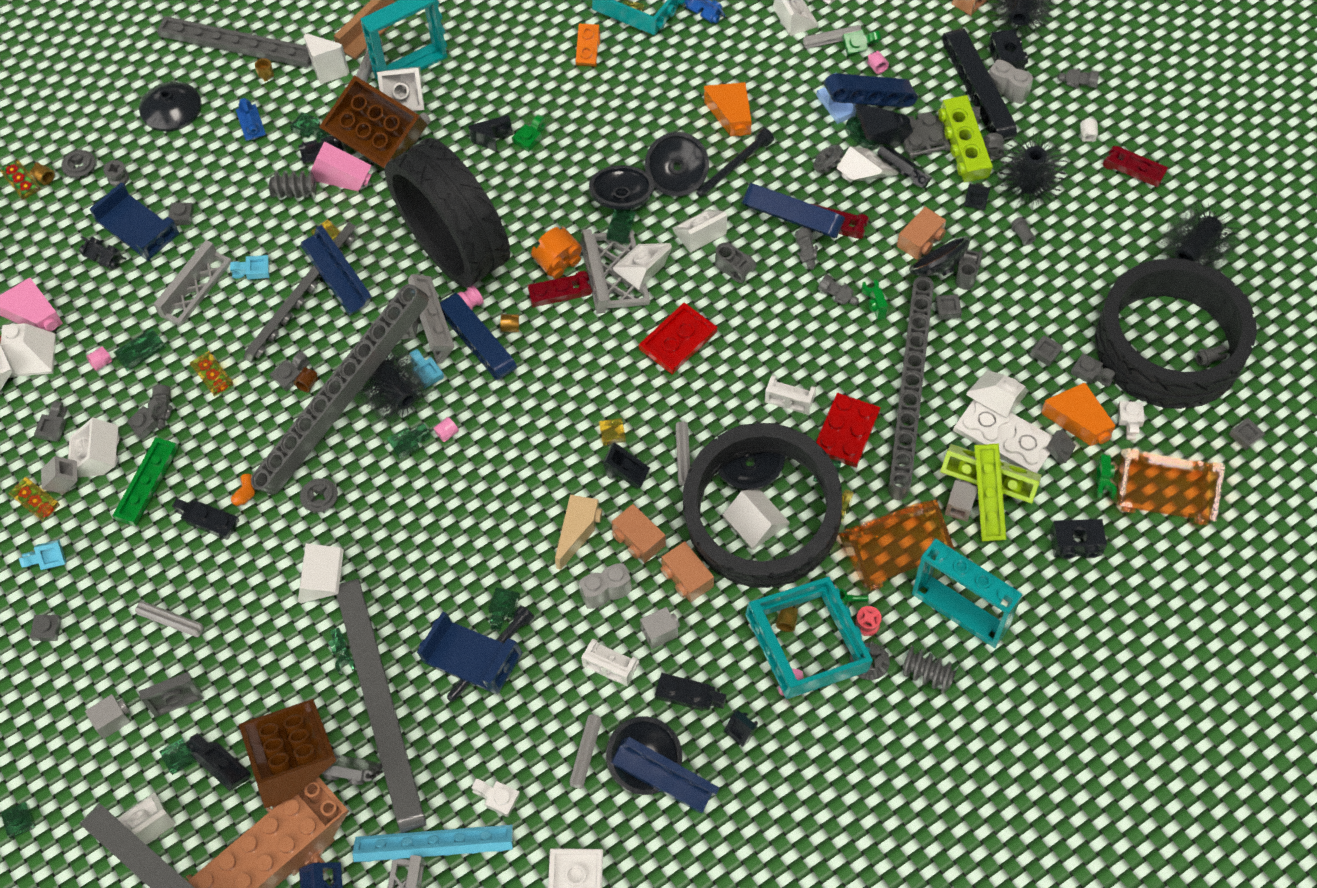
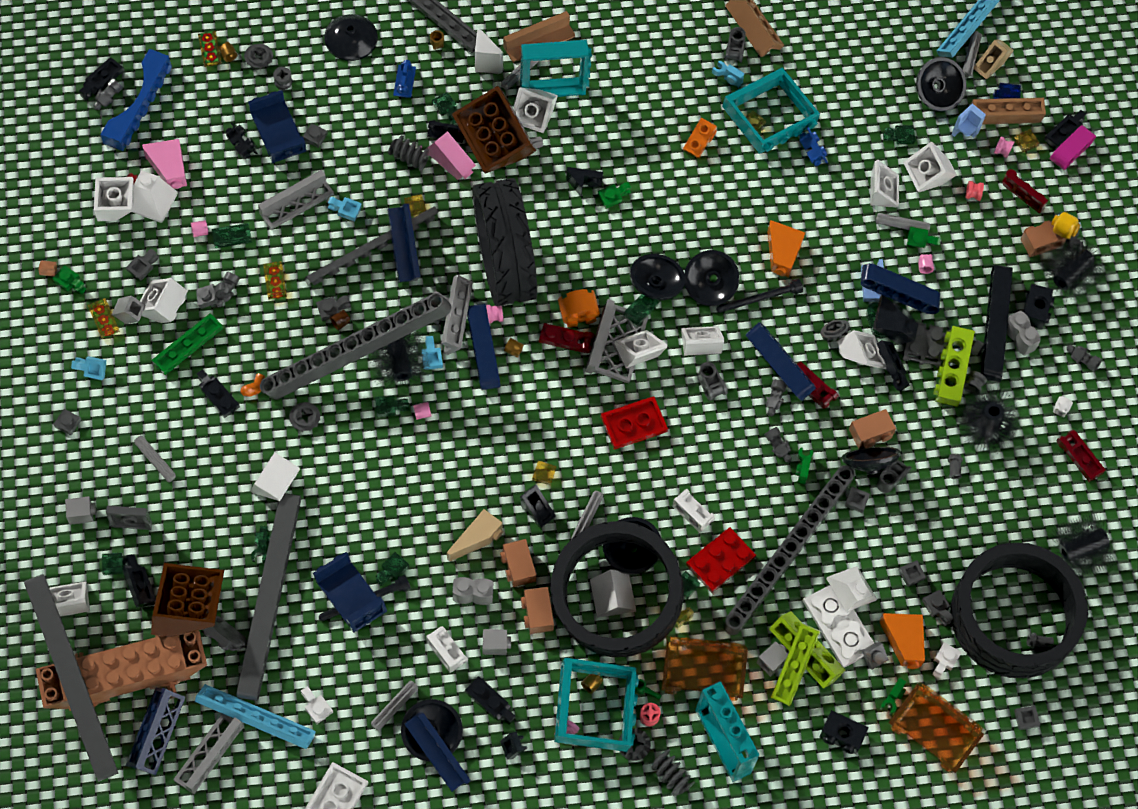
camera: 20 degrees right, 5 degrees up
black tile [964,182,990,210] -> none

